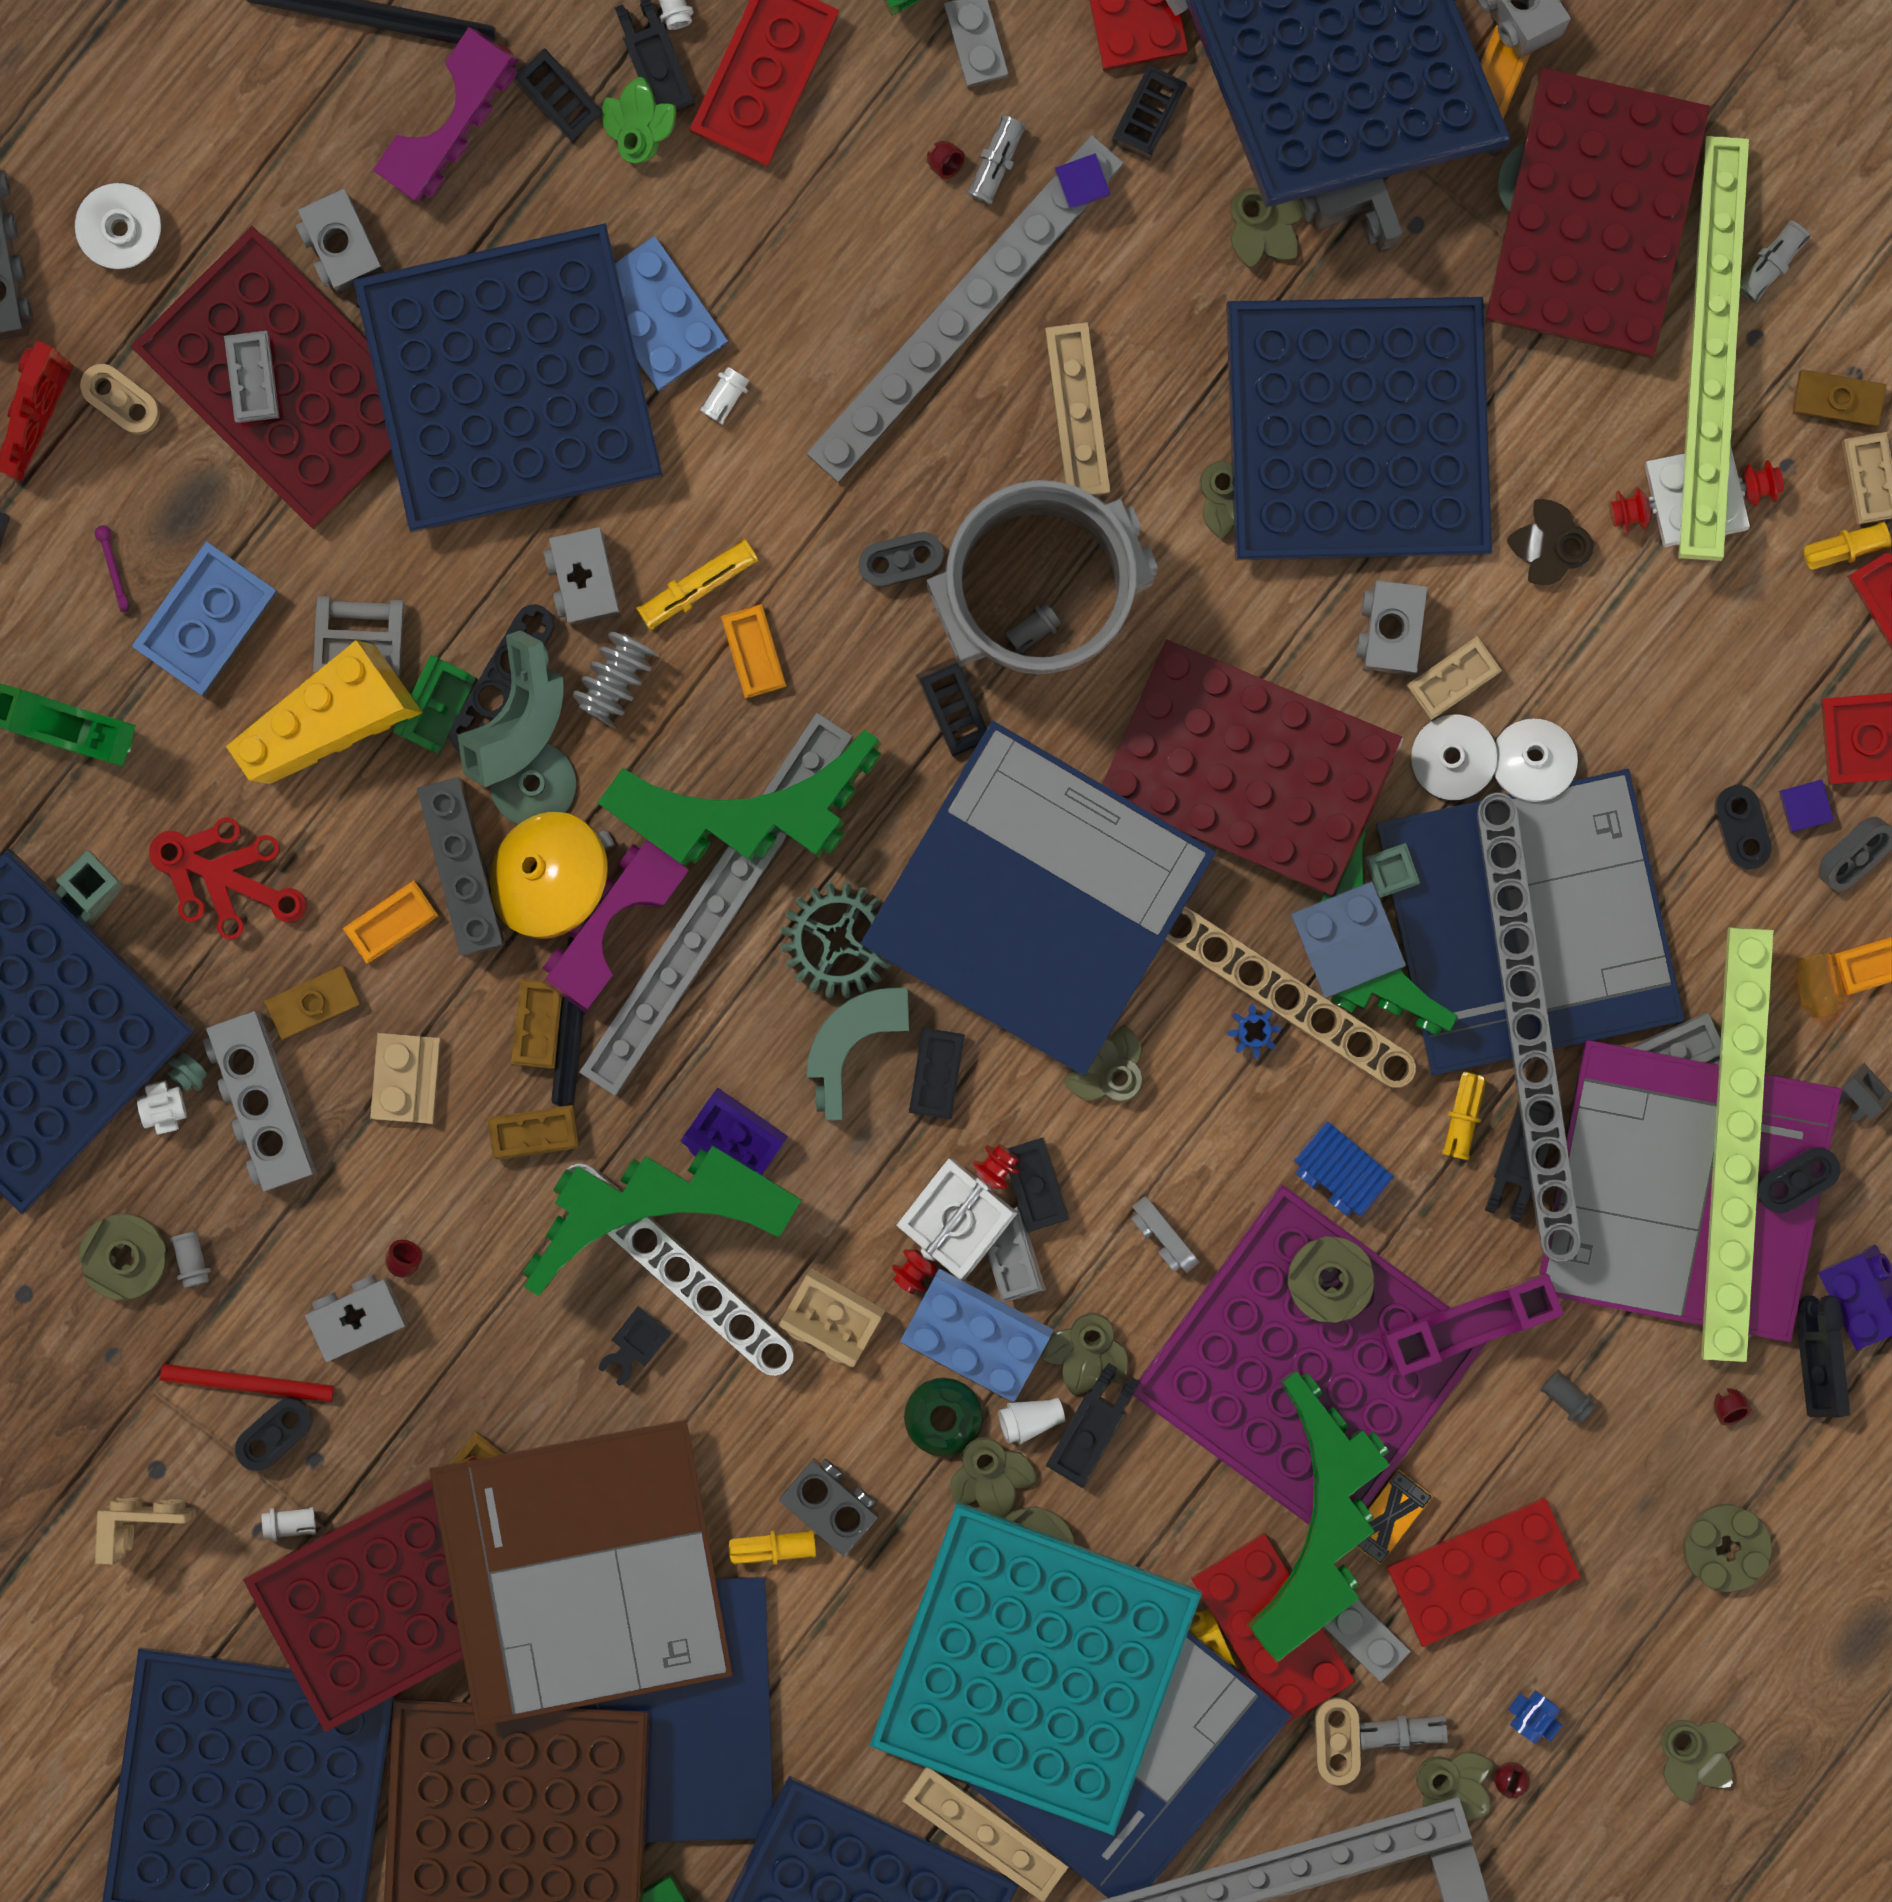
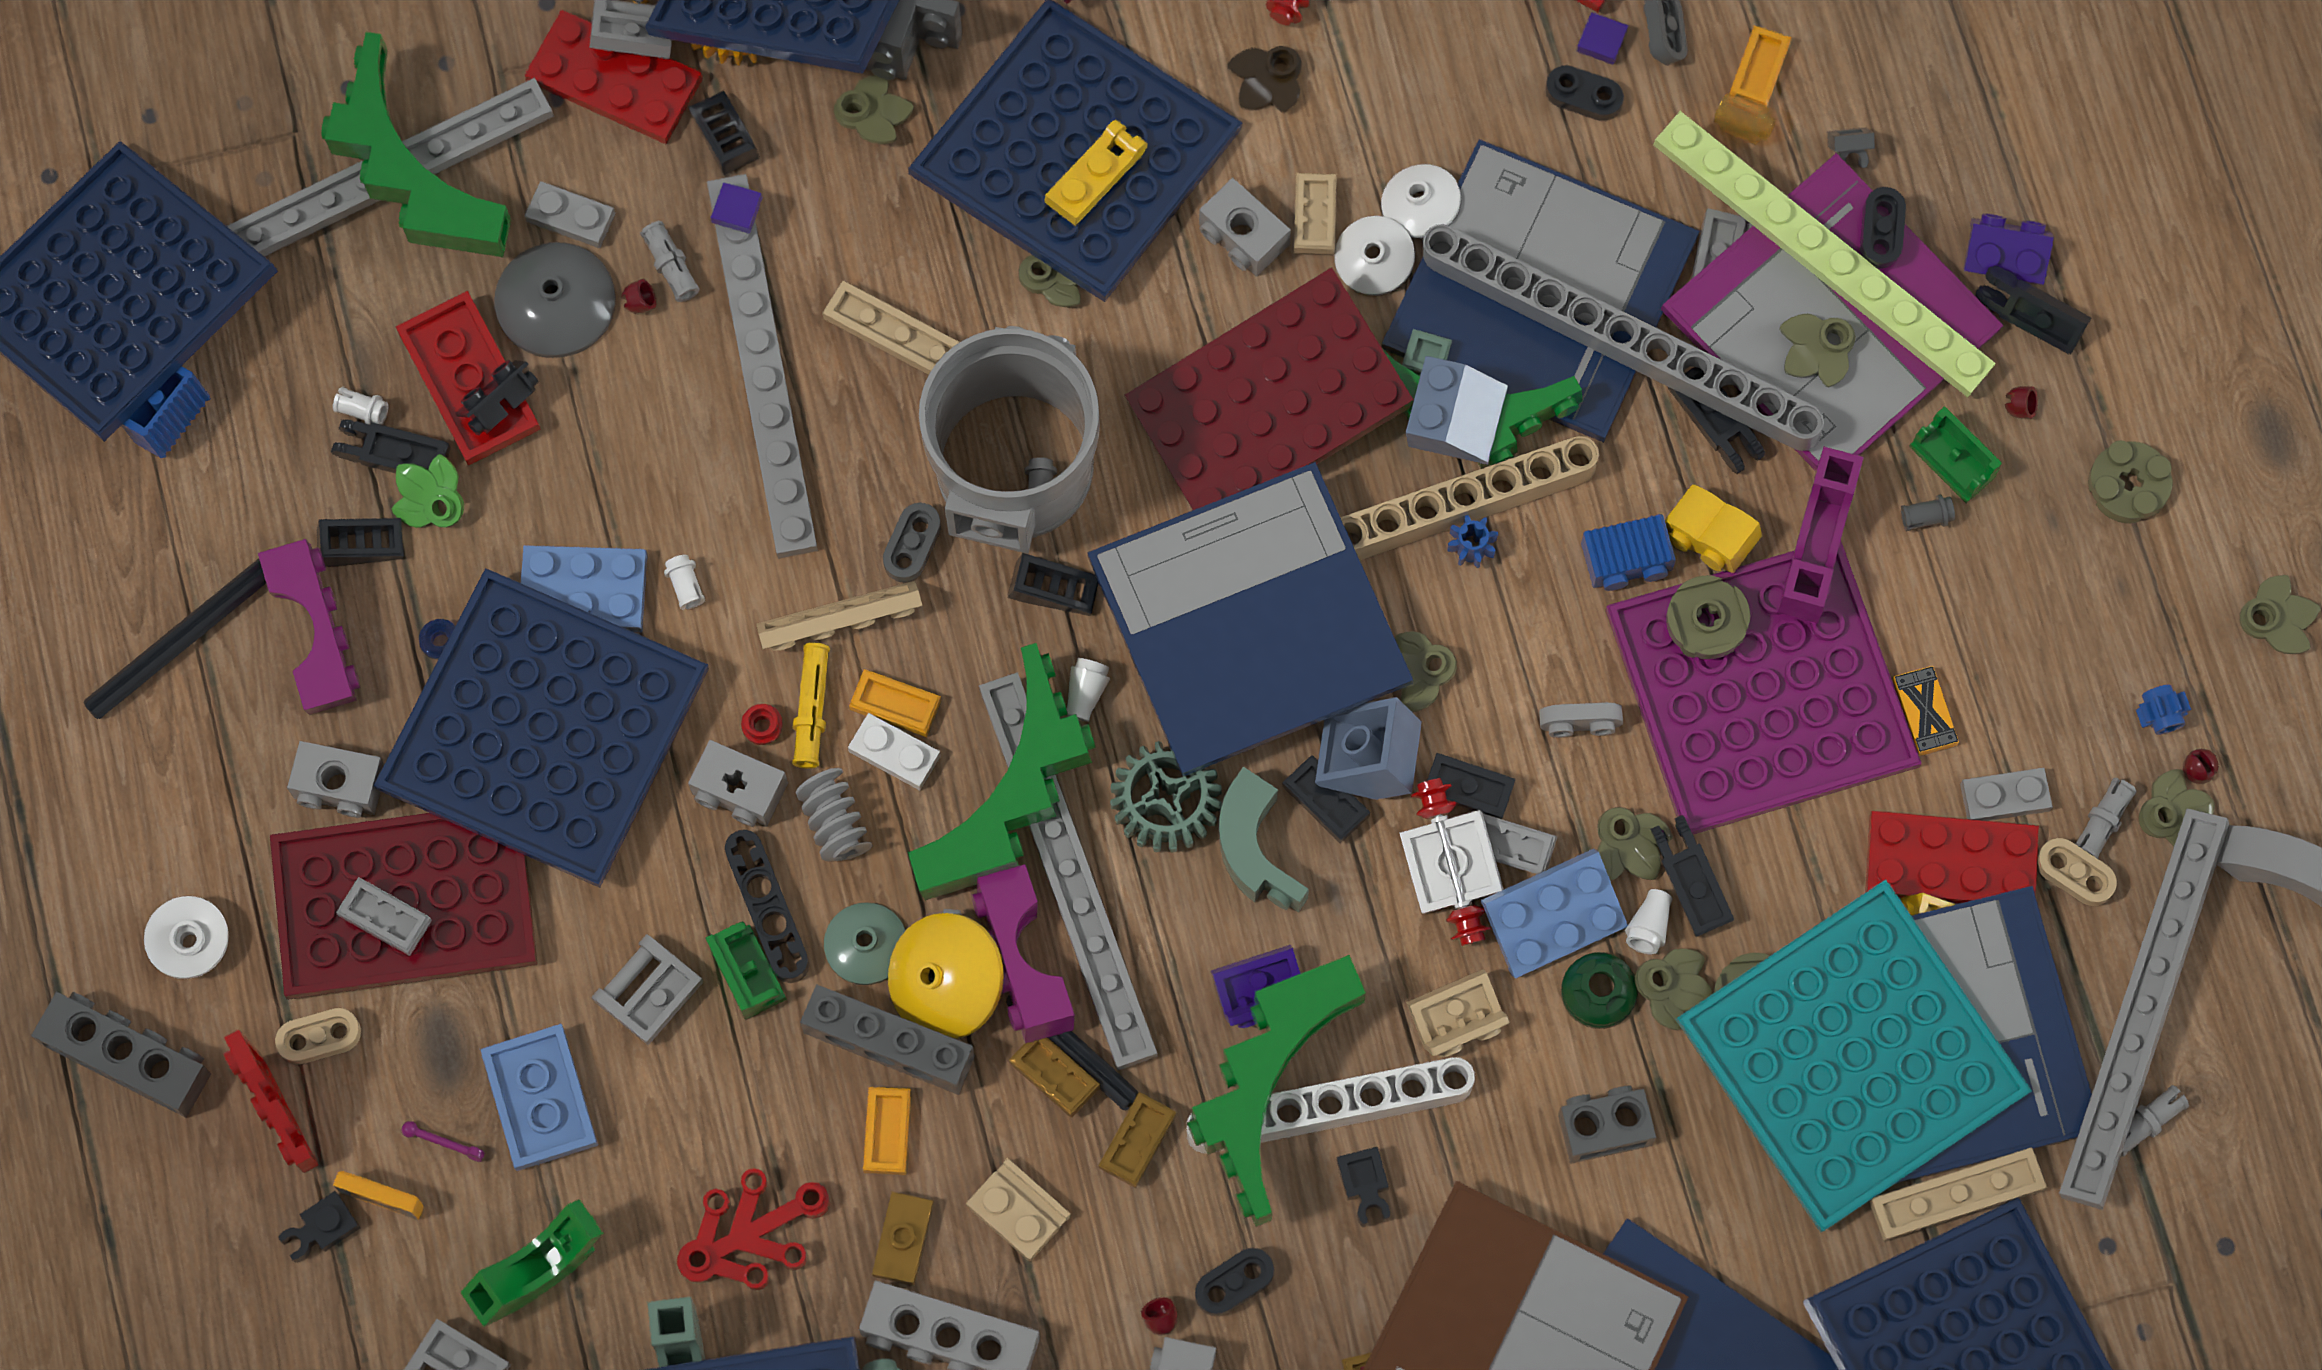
camera: 50 degrees left, 15 degrees down
yellow wedge [226,640,423,785] -> none
sand green arch [458,630,564,787] -> none
yellow axle [729,1530,816,1565] -> none
green arch [1246,1371,1389,1662] -> none
red plate [1386,1497,1580,1647] -> none
yellow axle [1442,1072,1487,1160] -> none
none -> light orange tile [333,1170,424,1220]
none -> clear blue plate [419,619,455,660]
none -> black hinge [455,360,539,436]
none -> dark grey dish [494,242,616,358]
none -> red plate [741,704,783,745]
none -> tan plate [756,581,922,651]
none -> white plate [848,713,941,790]
none -> yellow plate [1045,120,1148,226]
none -> white cone [1067,658,1110,722]
none -> black plate [1195,1248,1274,1316]
none -> sand blue slope [1315,697,1422,800]
none -> yellow brick [1665,484,1762,573]
none -> olive plate [1779,313,1855,387]
none -> green hinge [1909,406,2002,504]

